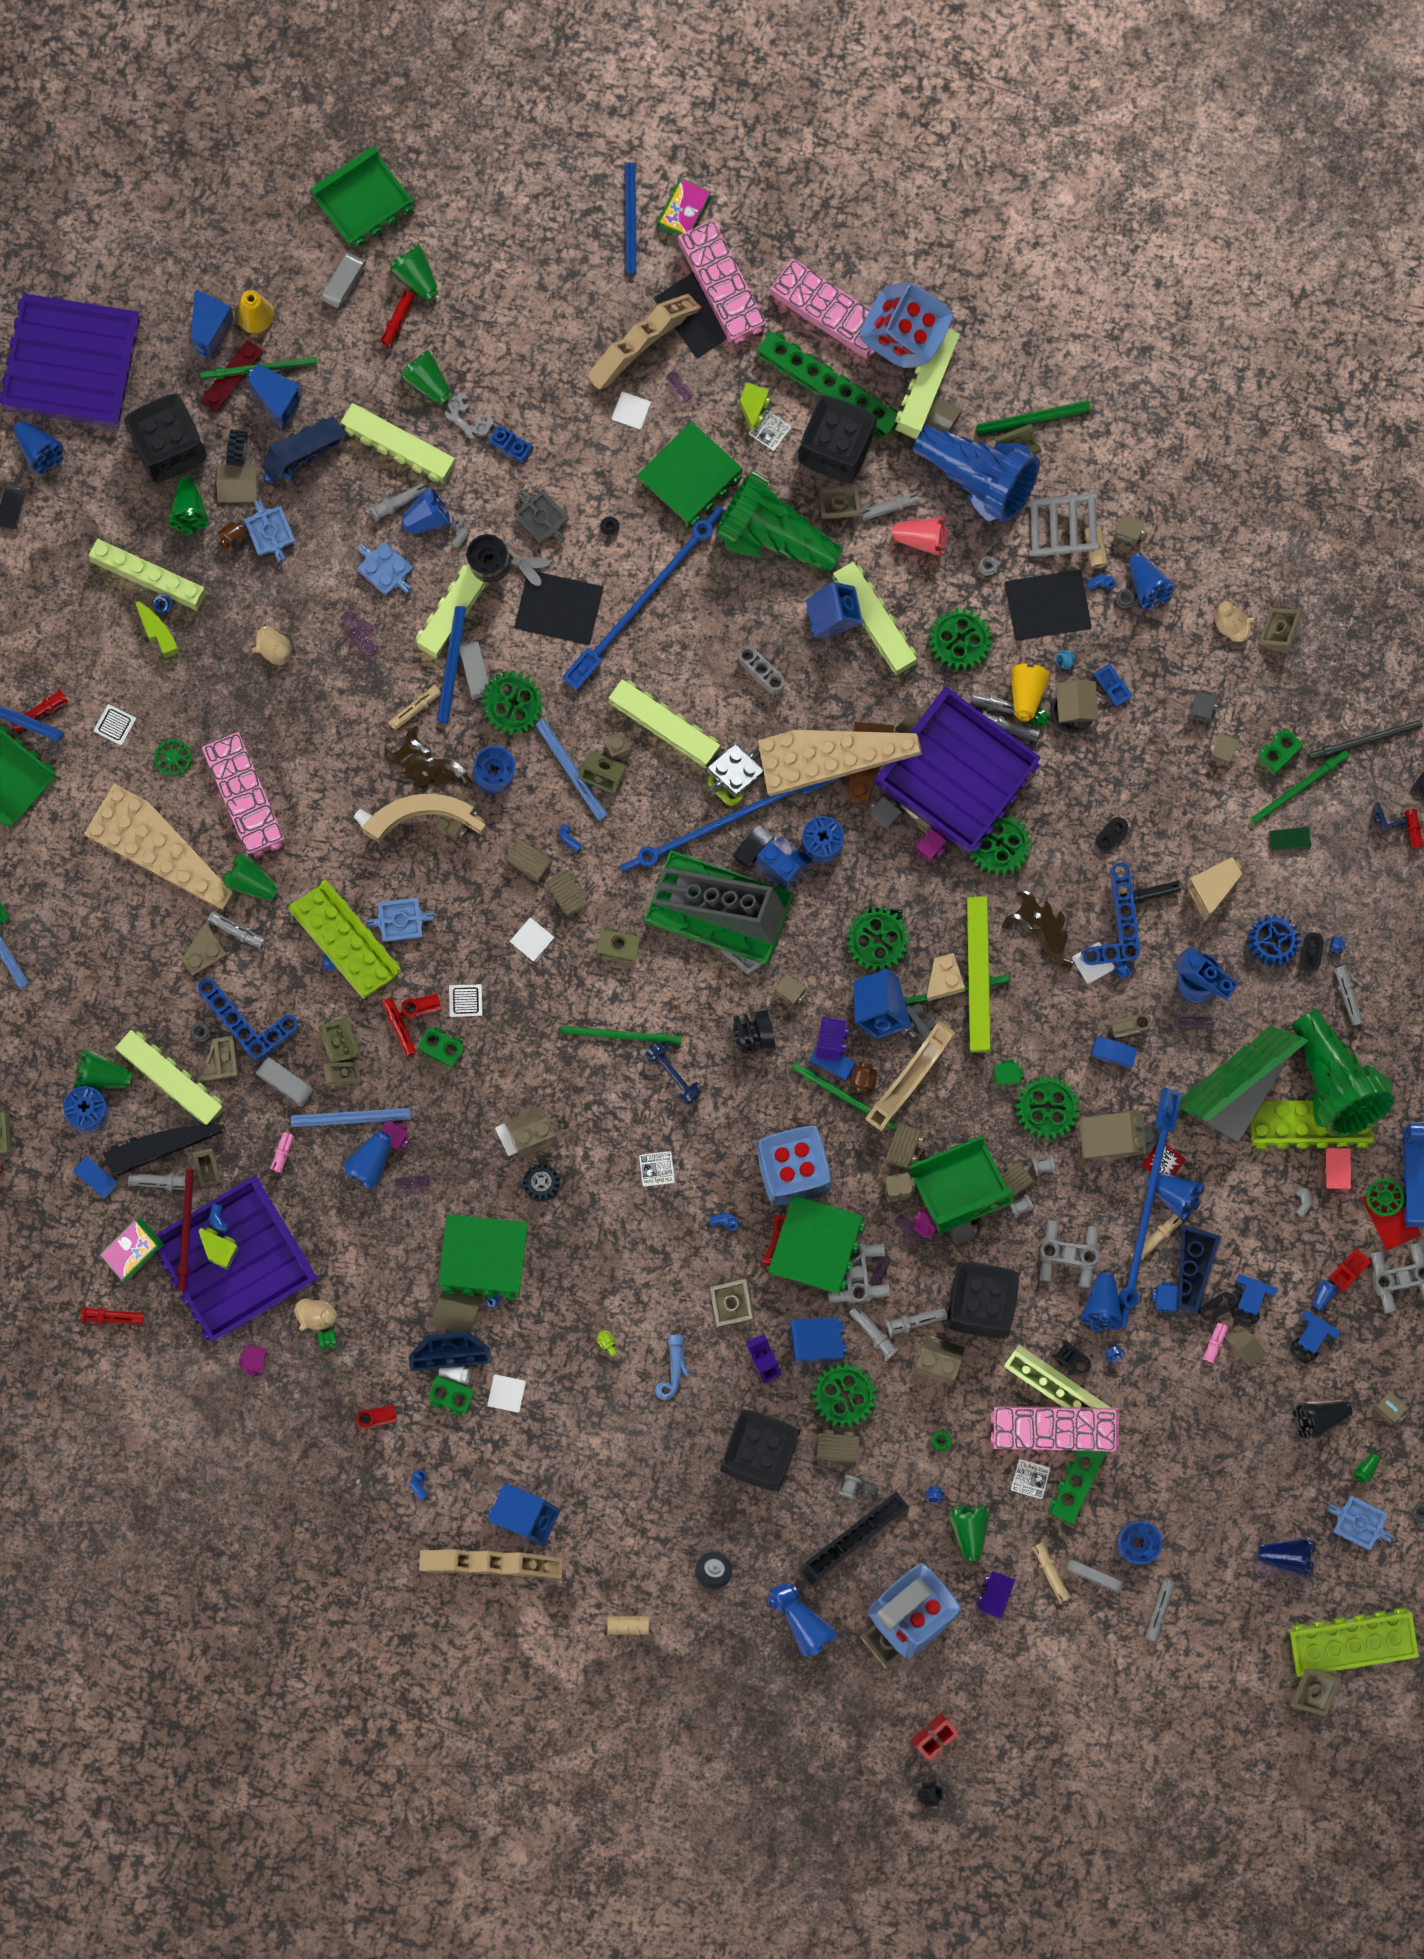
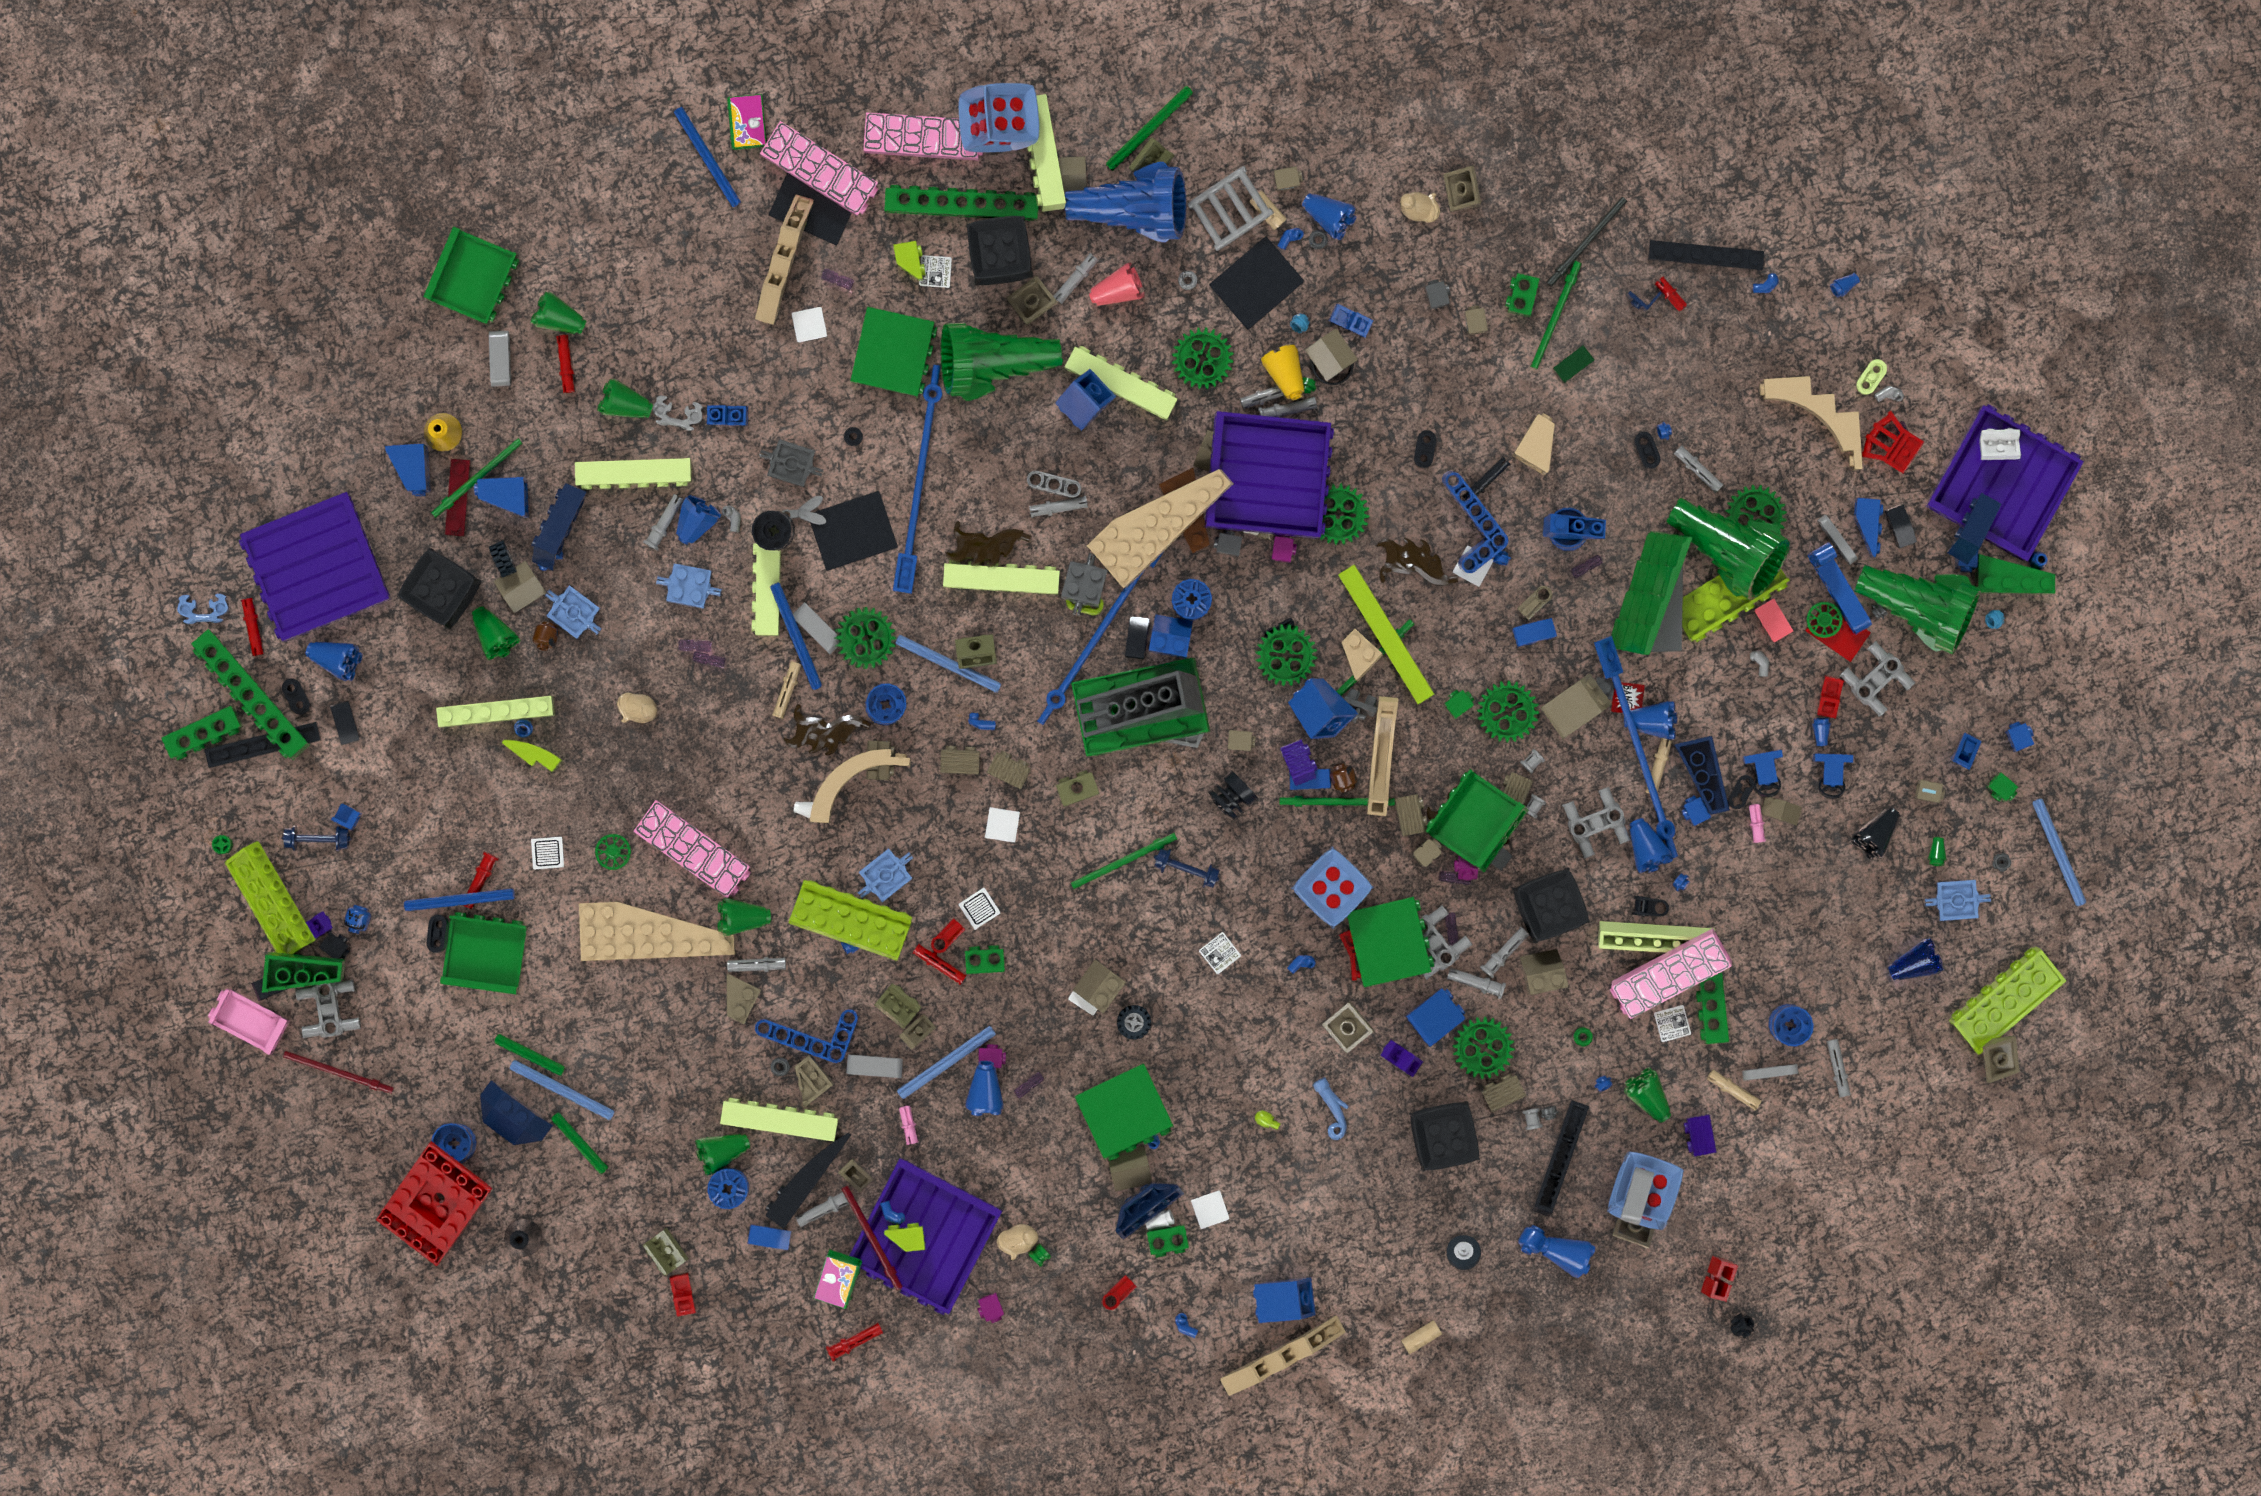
camera: 30 degrees left, 10 degrees up
dark tan brick [604,731,630,761] -> none
blue gear [1247,913,1301,968] -> none
none -> dark brown piece [945,521,1032,567]
none -> light grey pin [1029,496,1088,518]
none -> green gear [1724,485,1787,529]

